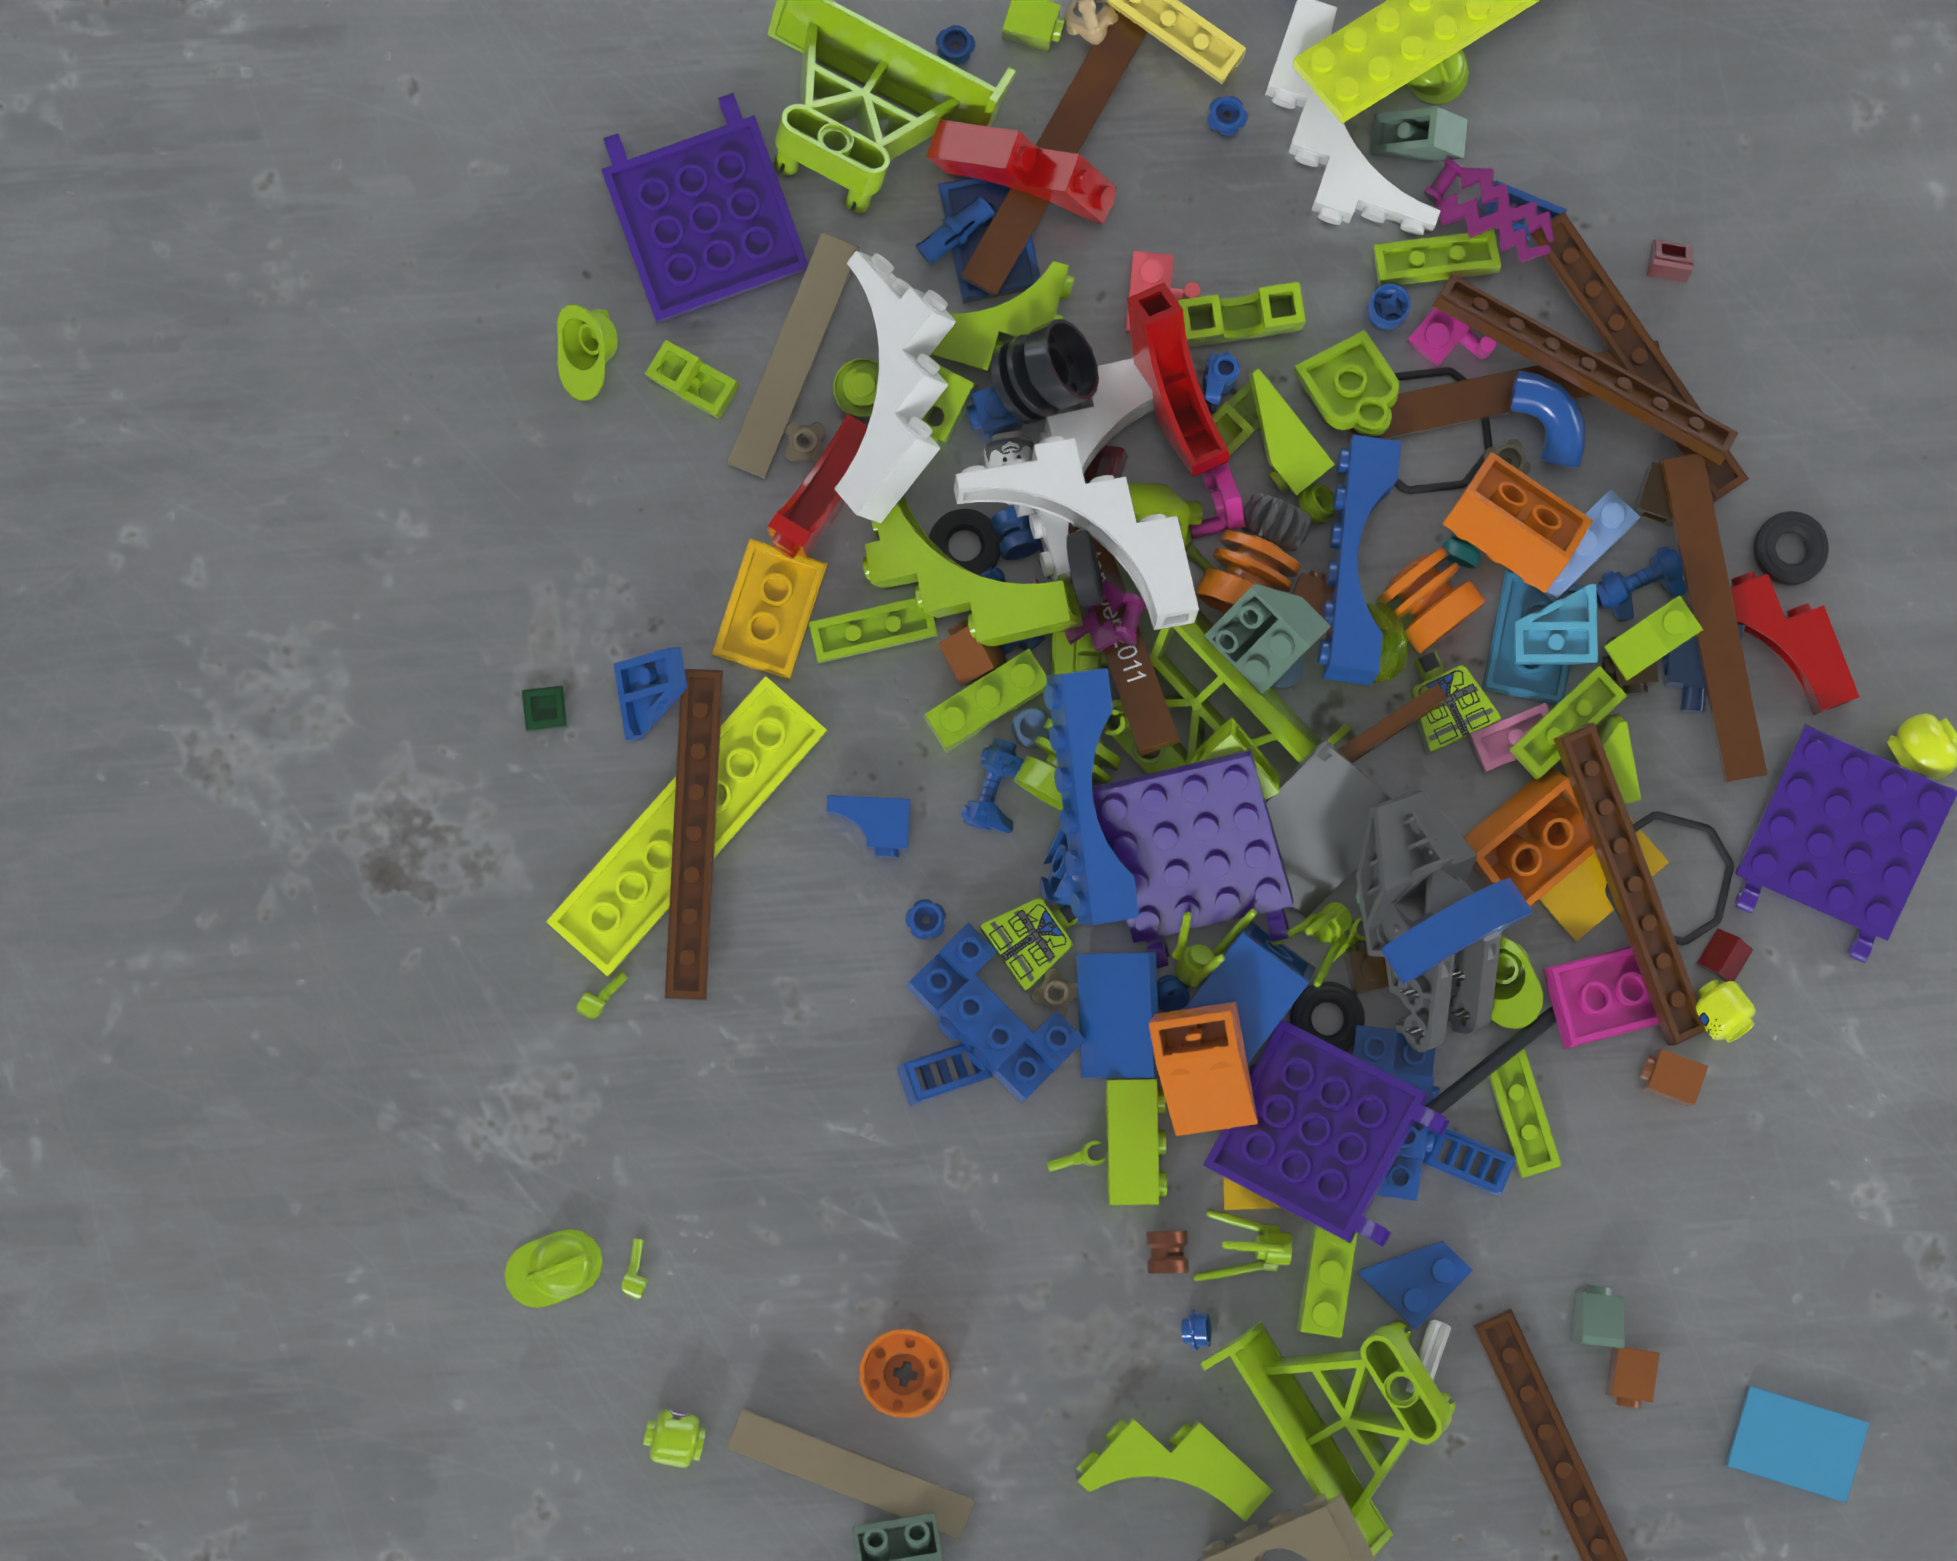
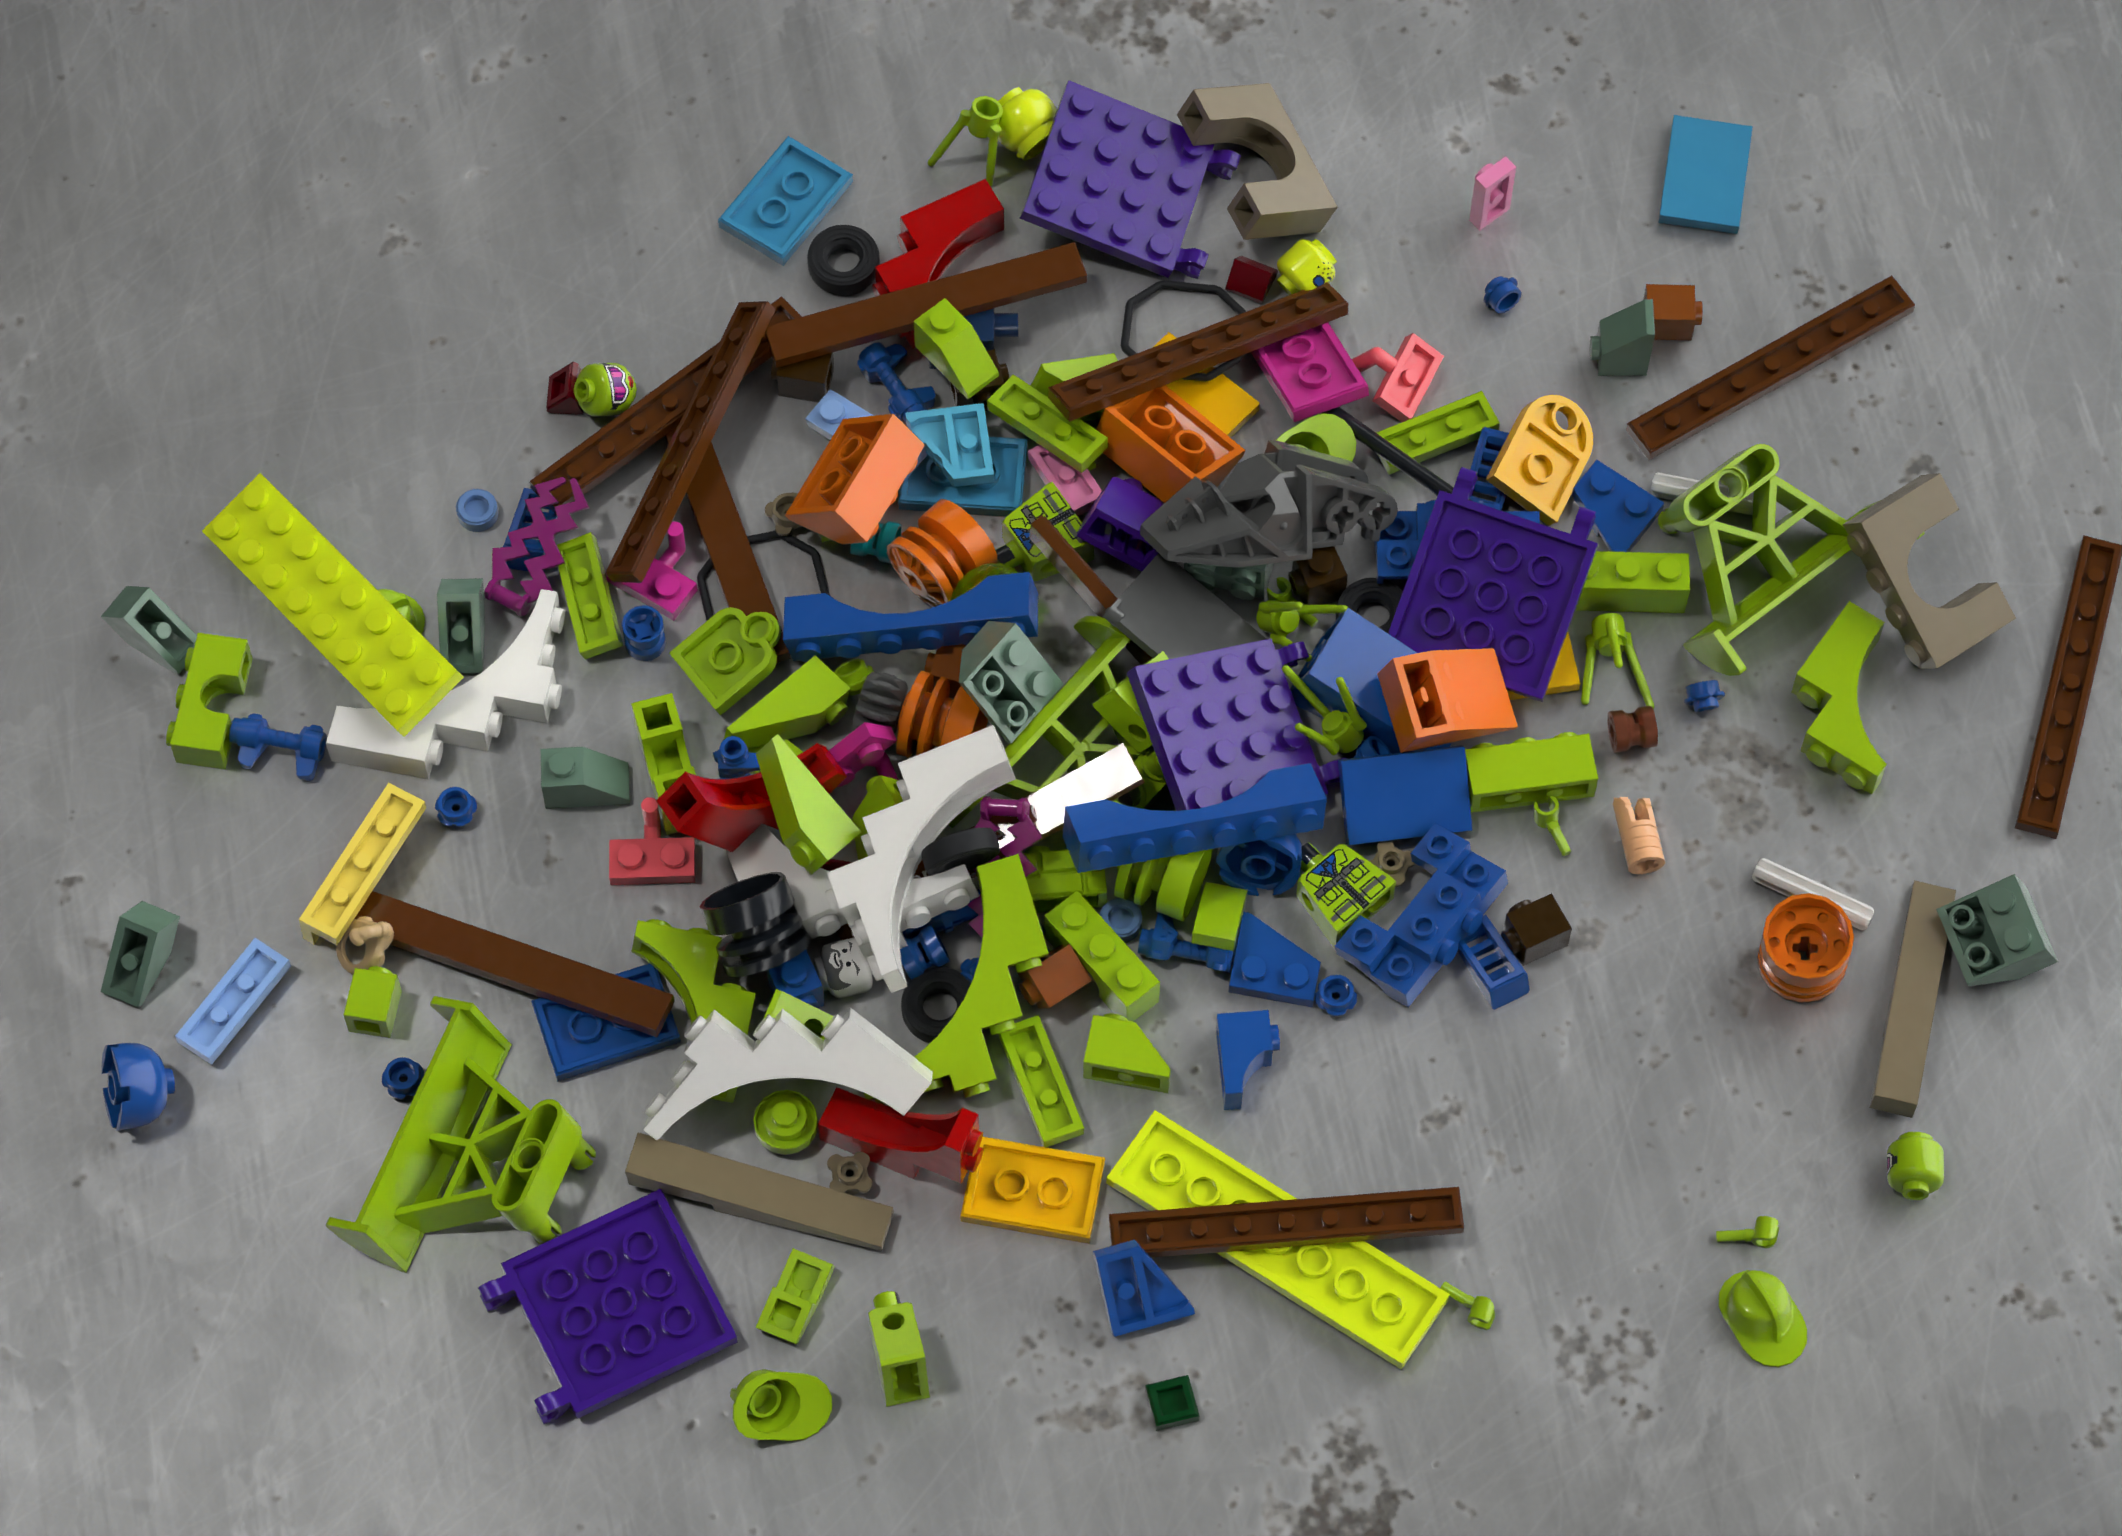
camera: 90 degrees left, 20 degrees down
blue pin [915,195,995,266] -> none
red arch [926,120,1117,225] -> none
blue slope [1381,878,1533,985] -> none
blue cylinder [1509,370,1586,467] -> none
dark orange brick [1639,1049,1709,1106] -> none
none -> medium blue tile [456,489,498,532]
none -> sand green slope [540,747,630,809]
none -> lime head [574,363,637,416]
none -> dark azure tile [718,136,853,266]
none -> lime slope [756,734,861,875]
none -> lime torso [868,1291,930,1407]
none -> lime plant [927,96,1003,186]
none -> dark purple torso [1076,477,1163,571]
none -> lime slope [1083,1013,1171,1093]
none -> dark tan arch [1177,83,1338,240]
none -> lime slope [1191,882,1248,951]
none -> blue wing [1228,911,1321,1008]
none -> coral plate [1352,333,1444,422]
none -> bright pink plate [1469,156,1516,231]
none -> blue plate [1484,276,1522,313]
none -> yellow tile [1486,395,1593,526]
none -> dark brown brick [1501,893,1572,966]
none -> light nougat hinge [1613,797,1665,875]
none -> white axle [1752,858,1874,930]

